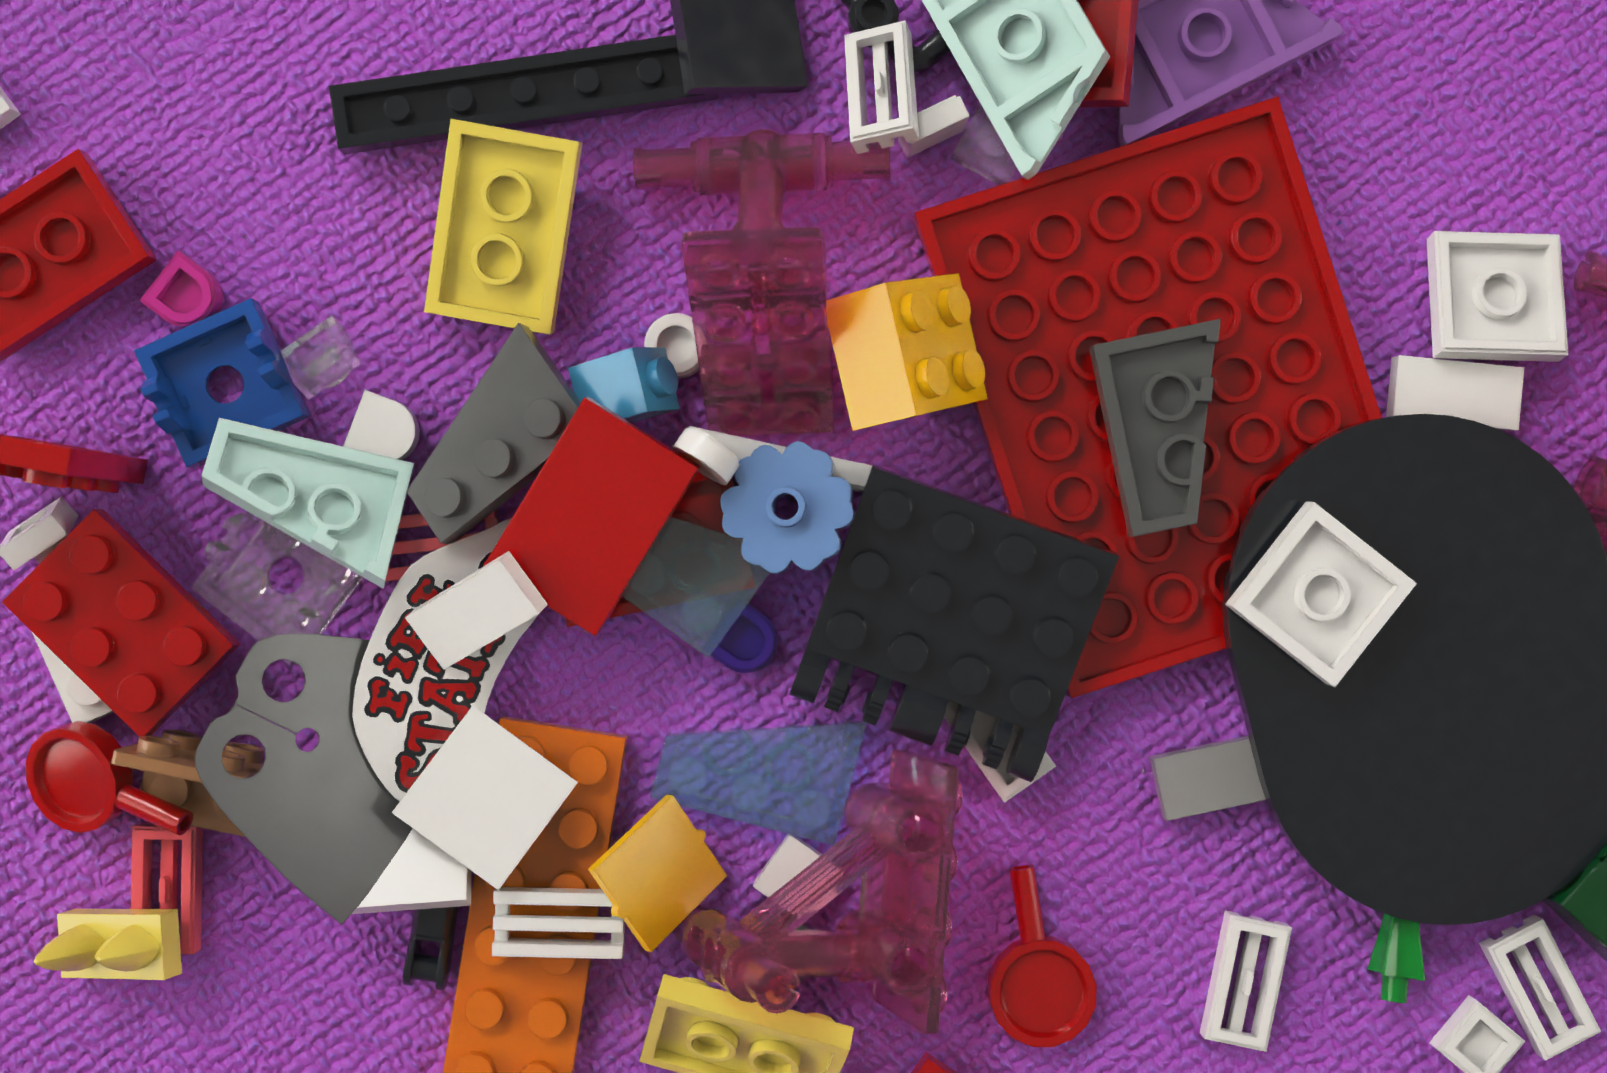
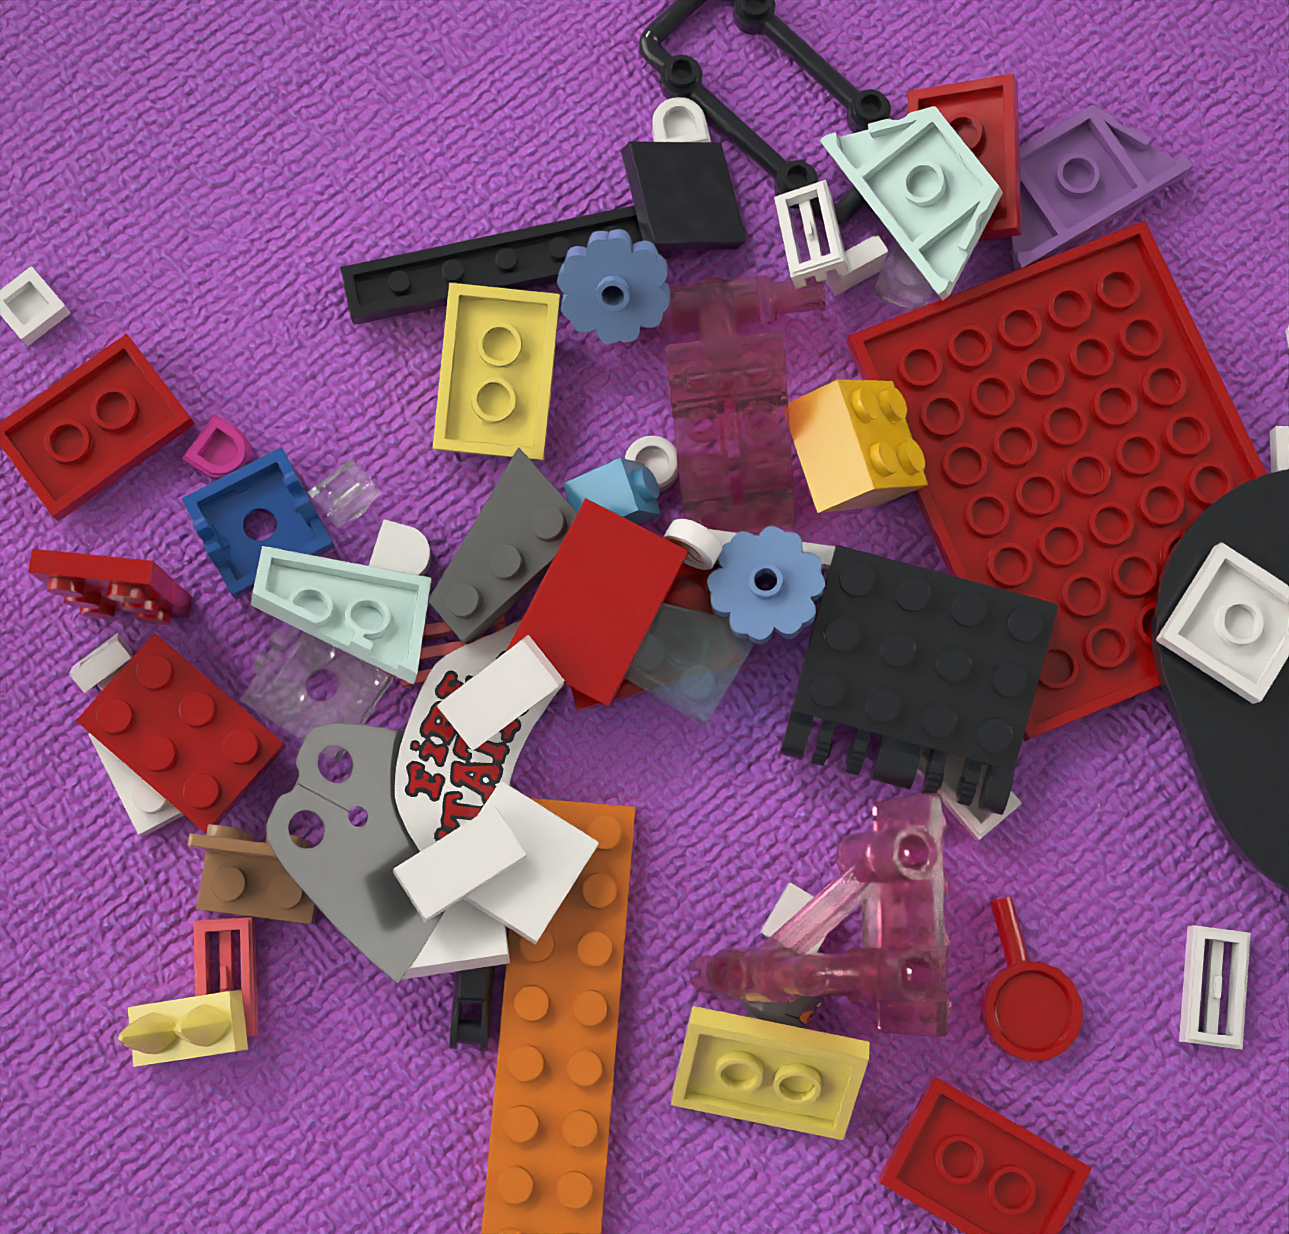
camera: 10 degrees left, 10 degrees down
red piece [26,721,193,835] -> none
white tile [492,887,625,959] -> none
yellow piece [588,795,727,952] -> none
clear light blue wing [650,721,867,846] -> none
dark purple tile [702,597,778,673] -> none
dark grey wing [1089,319,1221,537] -> none
light grey tile [1149,735,1266,821] -> none
none -> white tile [393,805,527,923]
none -> medium blue plant [557,229,671,344]

